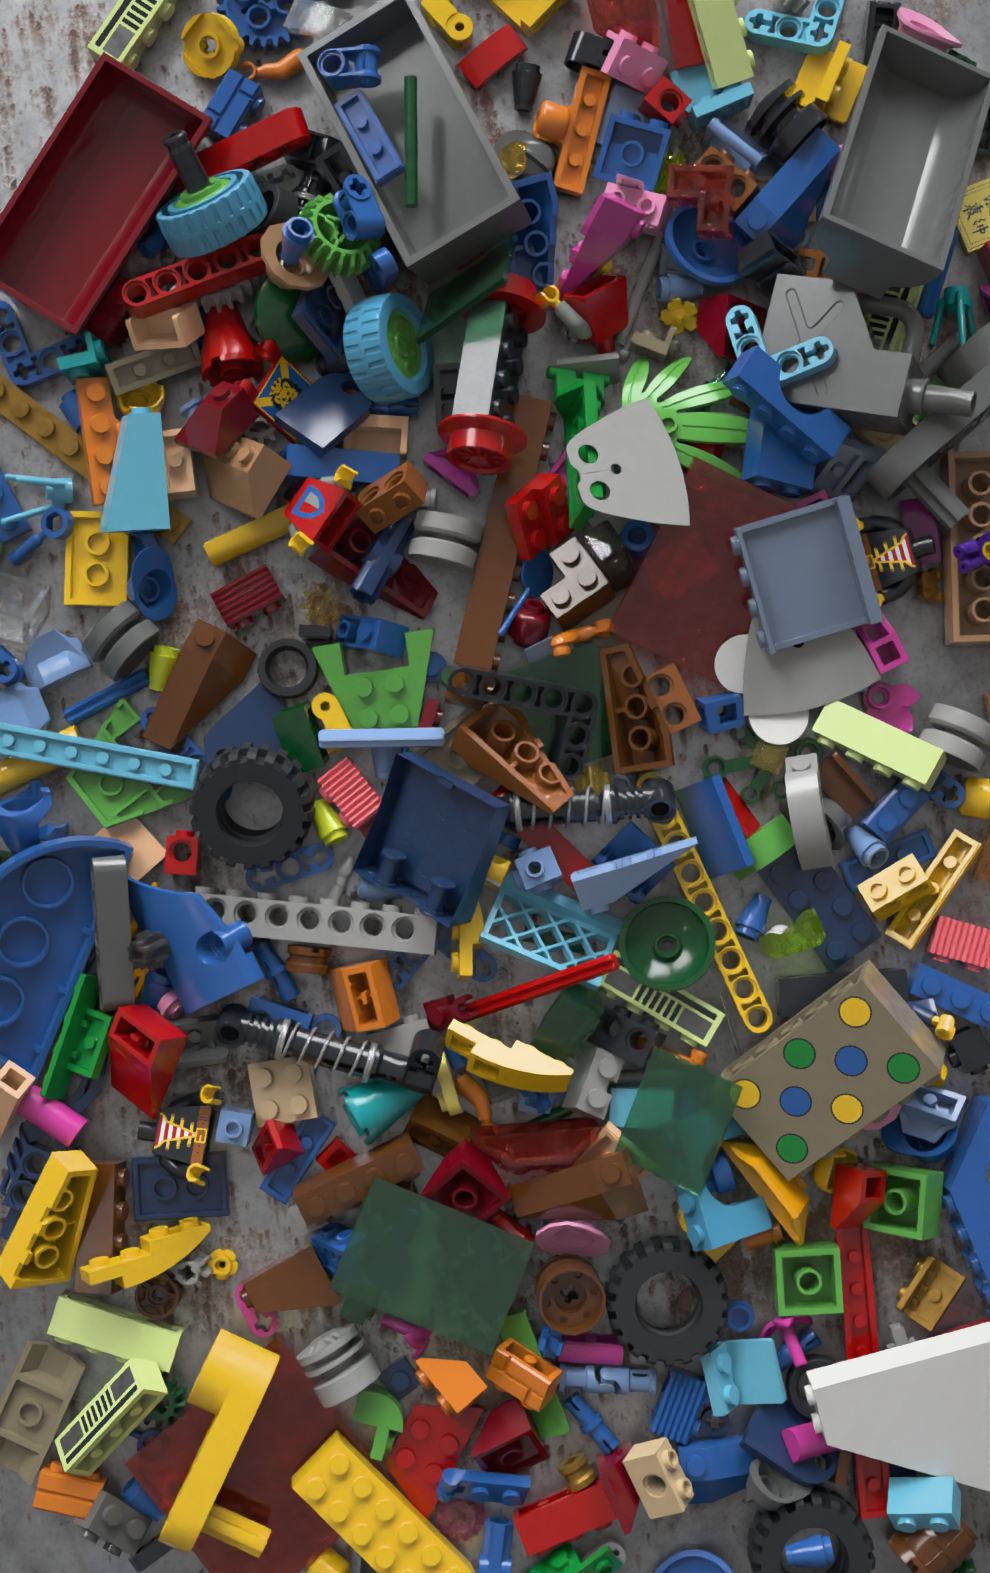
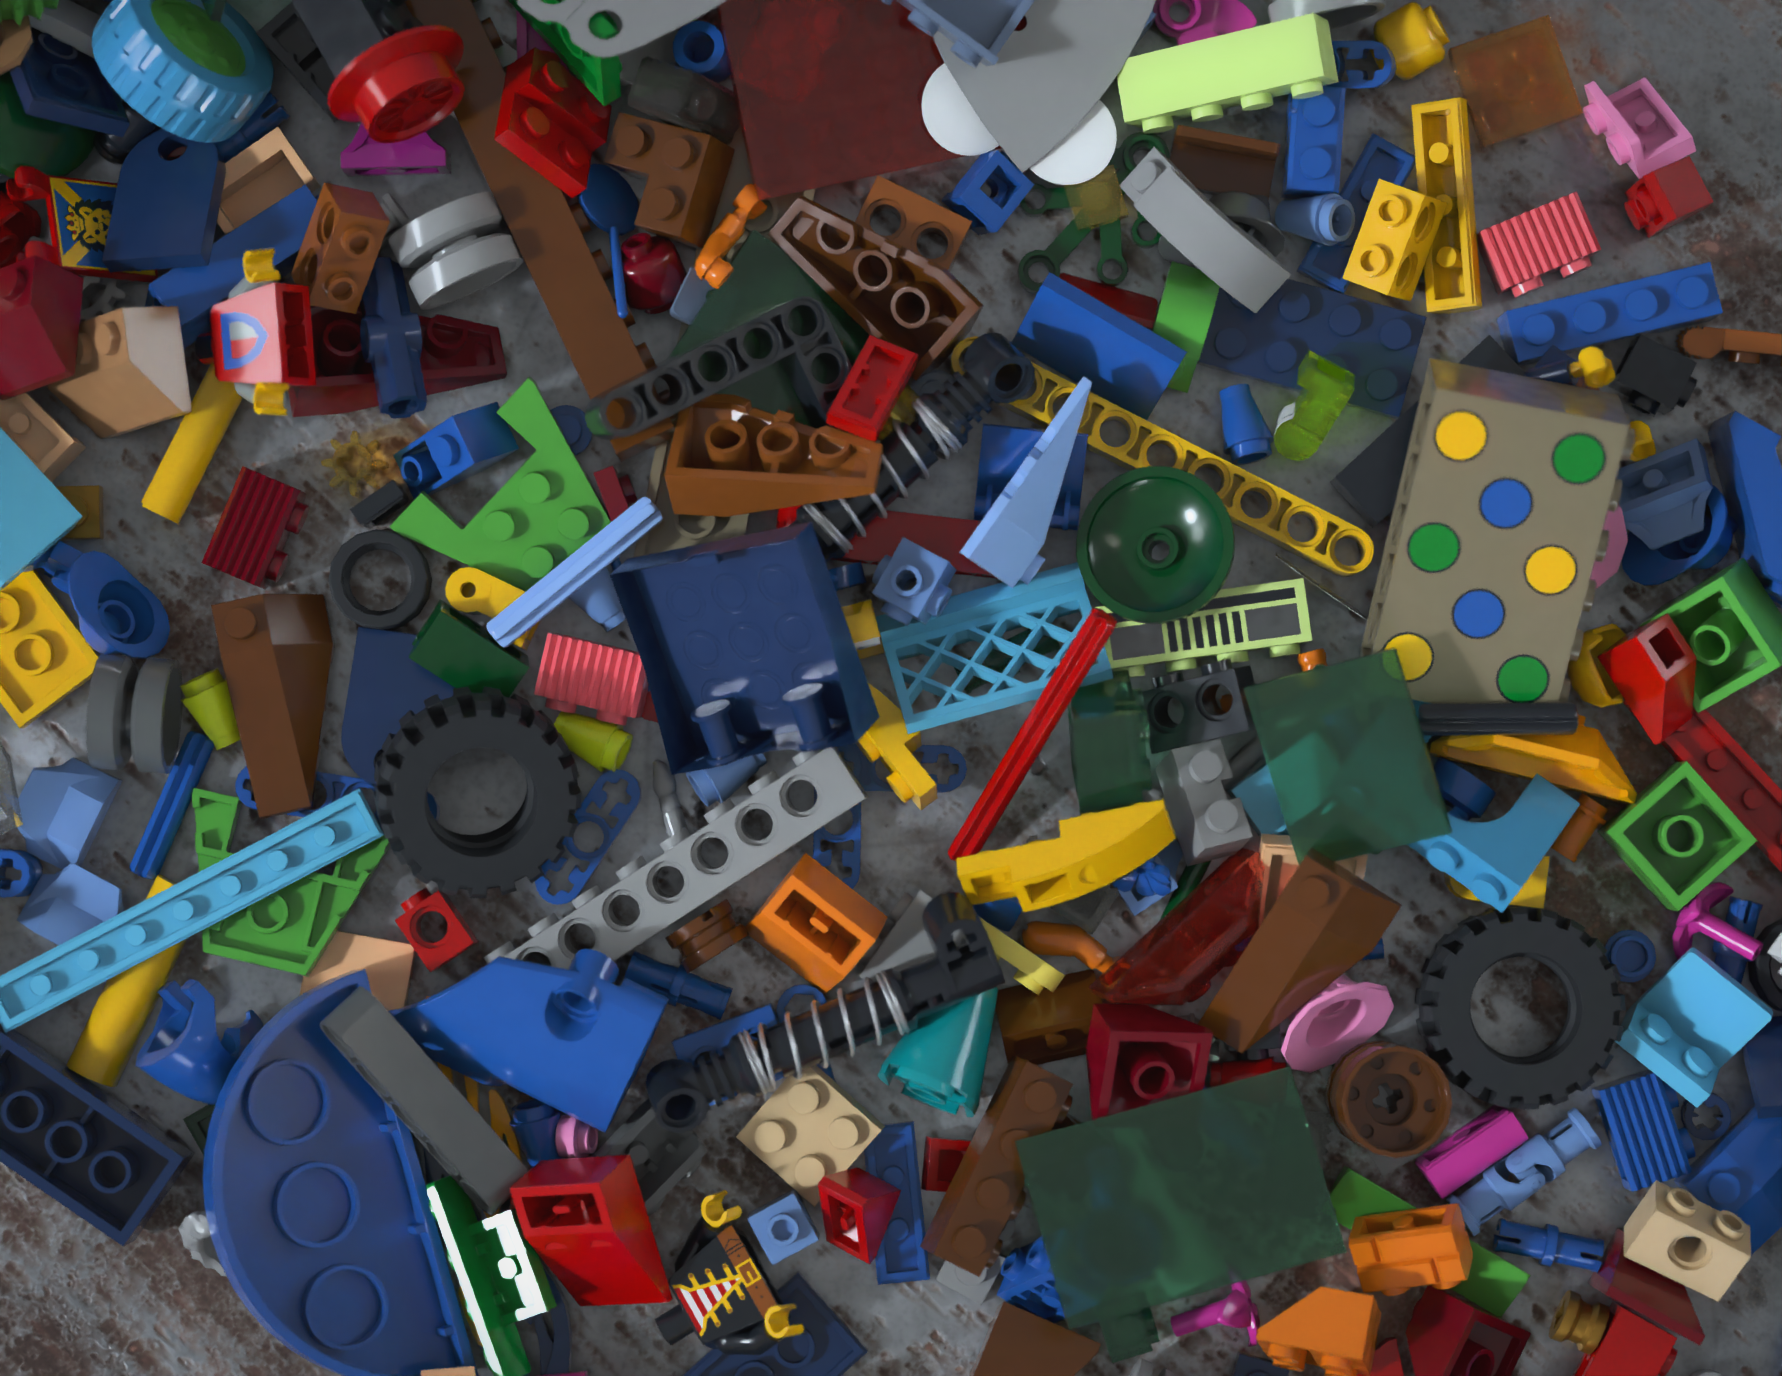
camera: 40 degrees left, 0 degrees up
clear smoke gear [127,930,171,972] -> none
dark red plate [423,994,478,1032] -> none
blue plate [537,1325,564,1359] -> none
none -> red plate [826,335,918,442]
none -> black axle [1418,703,1578,736]

